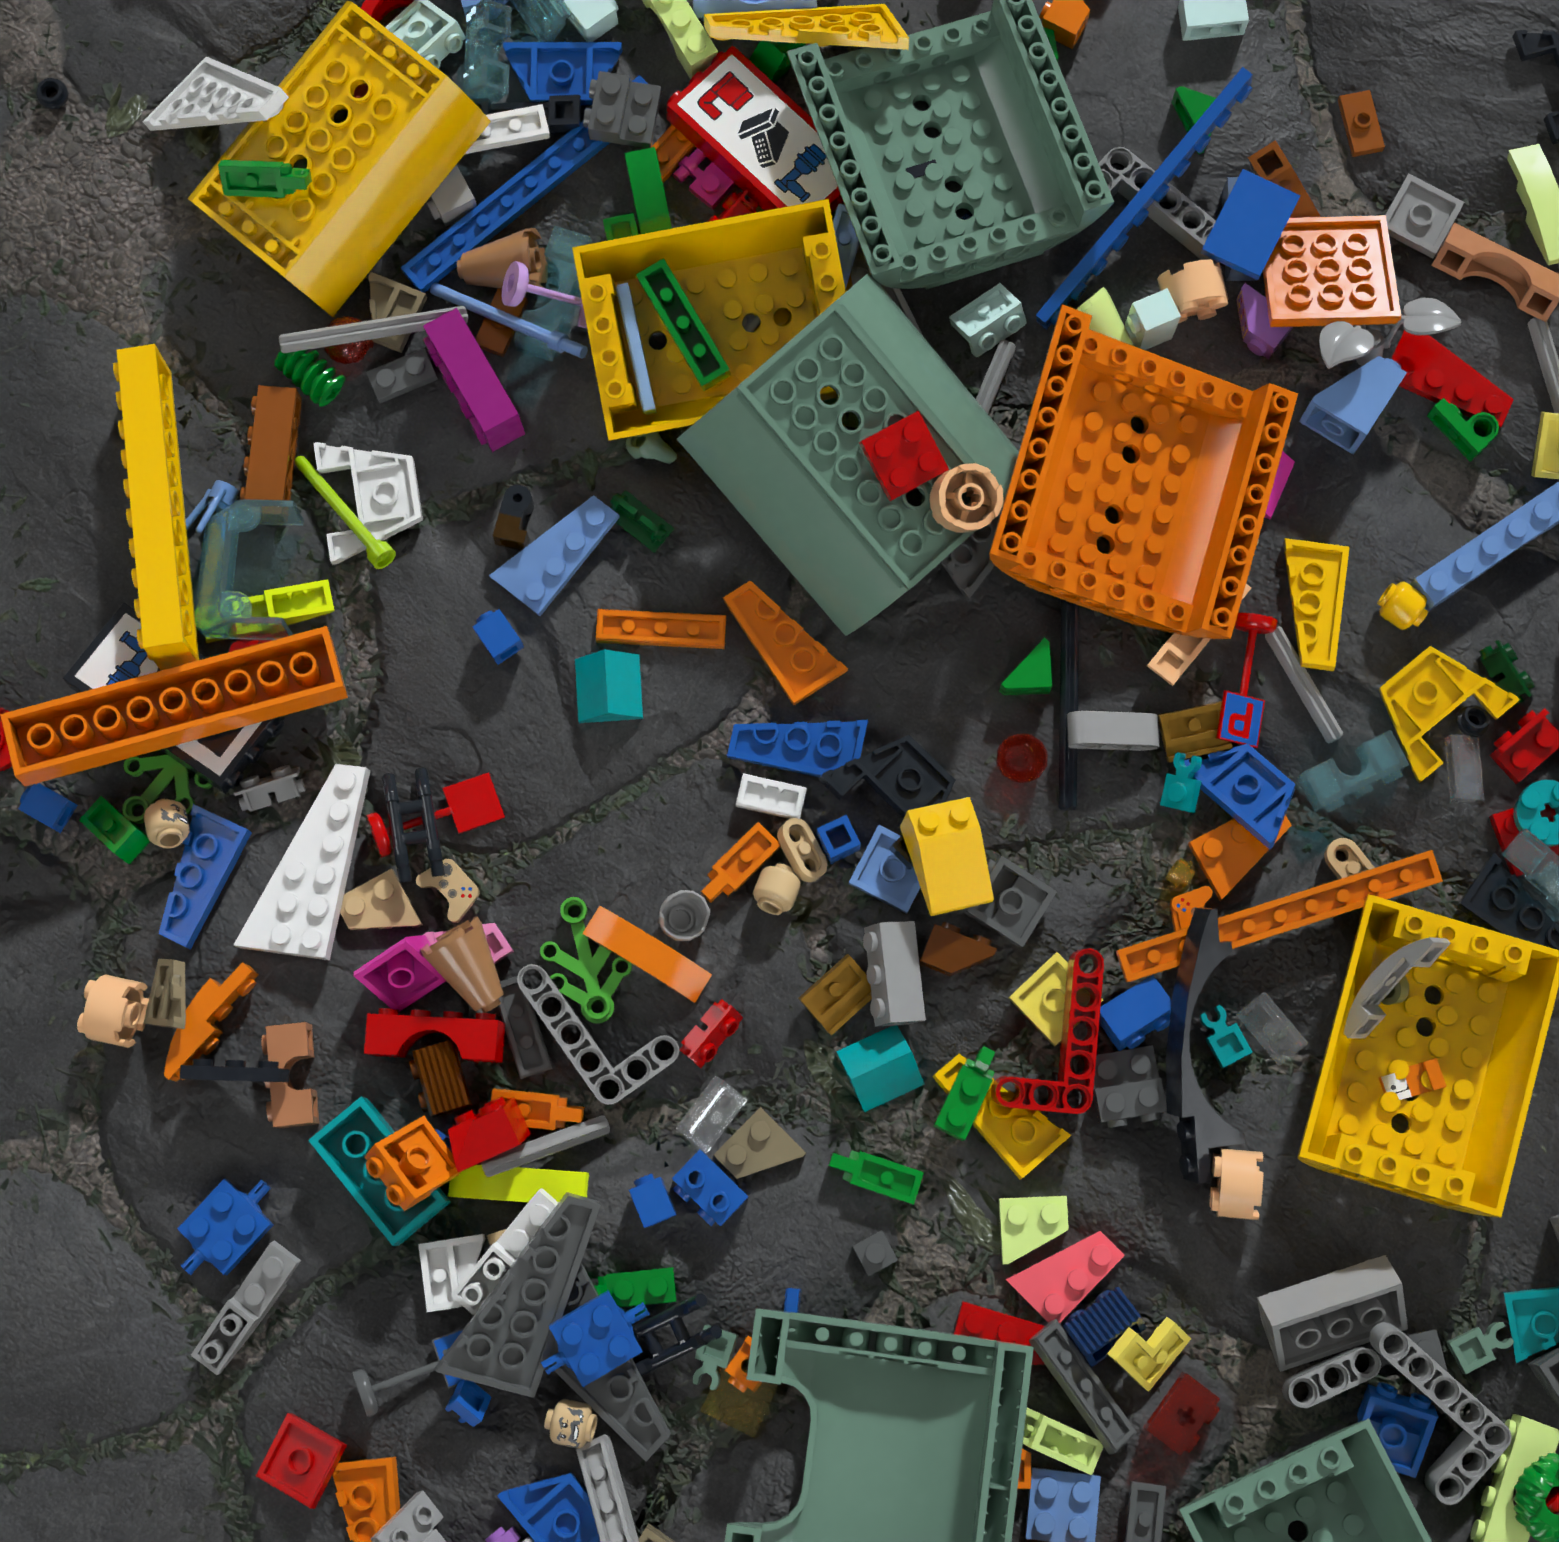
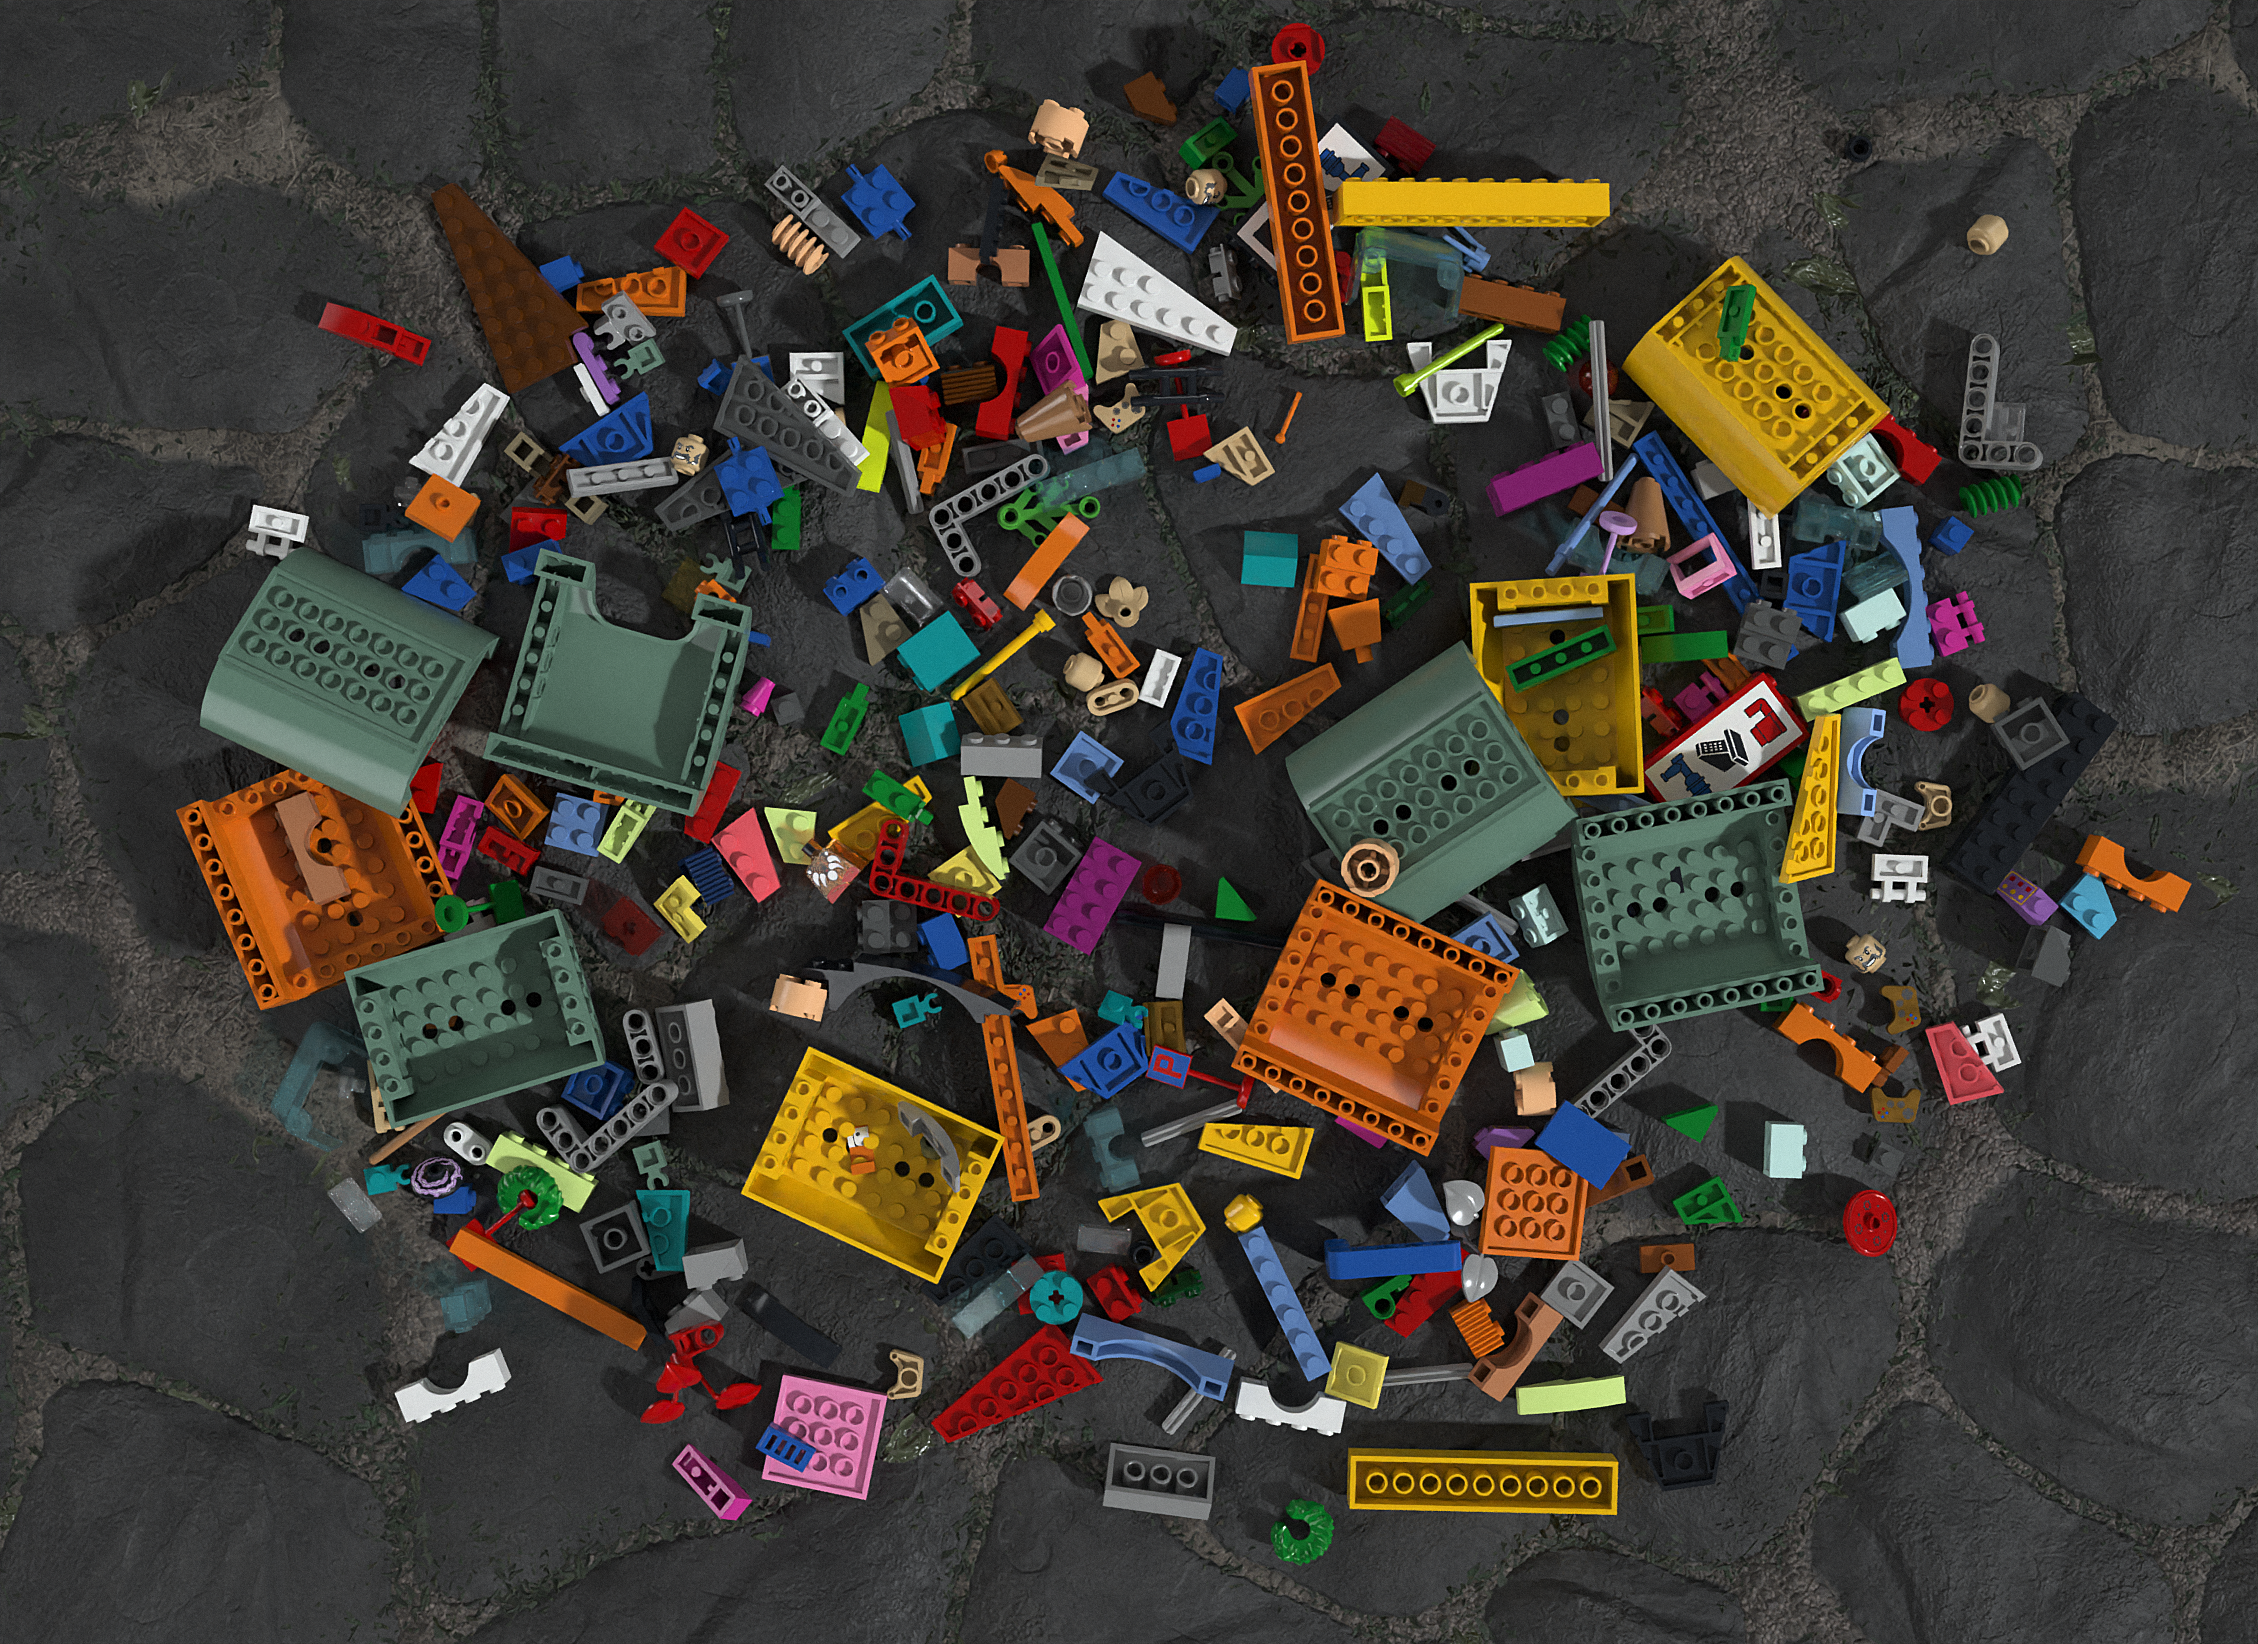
camera: 90 degrees right, 10 degrees up
white wing [143,57,289,131] -> none
blue brick [472,609,524,665] -> none
sand green animal [626,432,677,464] -> none
blue brick [629,1174,677,1228] -> none
blue brick [816,815,861,864] -> none
red plate [858,410,949,501] -> none
yellow slope [900,797,994,916] -> none
dark grey tile [1029,1319,1137,1455] -> none
blue plate [1036,67,1253,330] -> none
clear yellow plate [1166,858,1195,888] -> none
clear slope [1235,992,1308,1066] -> none
none -> sand green plate [614,338,665,379]
none -> dark pink cone [740,676,775,717]
none -> light nougat piece [771,214,829,275]
none -> clear orange torso [801,838,870,904]
none -> teal brick [897,610,981,692]
none -> yellow piece [951,608,1056,700]
none -> yellowish green slope [958,776,1010,880]
none -> orange hinge [984,149,1008,173]
none -> green tile [1031,222,1093,381]
none -> clear light blue arch [1034,447,1146,513]
none -> magenta brick [1043,836,1142,955]
none -> tan plate [1095,576,1148,627]
none -> reddish brown slope [1123,71,1179,128]
none -> blue tile [1192,463,1221,484]
none -> tan wing [1203,426,1275,486]
none -> orange hinge [1275,391,1302,444]
none -> orange plate [1313,535,1379,602]
none -> blue beam [1324,1239,1462,1279]
none -> orange torso [1327,598,1381,664]
none -> dark red brick [1372,115,1436,177]
none -> orange brick [1447,1297,1505,1359]
none -> medium blue plate [1449,911,1520,963]
none -> light grey wing [1598,1265,1706,1364]
none -> bright pink tile [1666,532,1737,600]
none -> green wing [1671,1174,1744,1225]

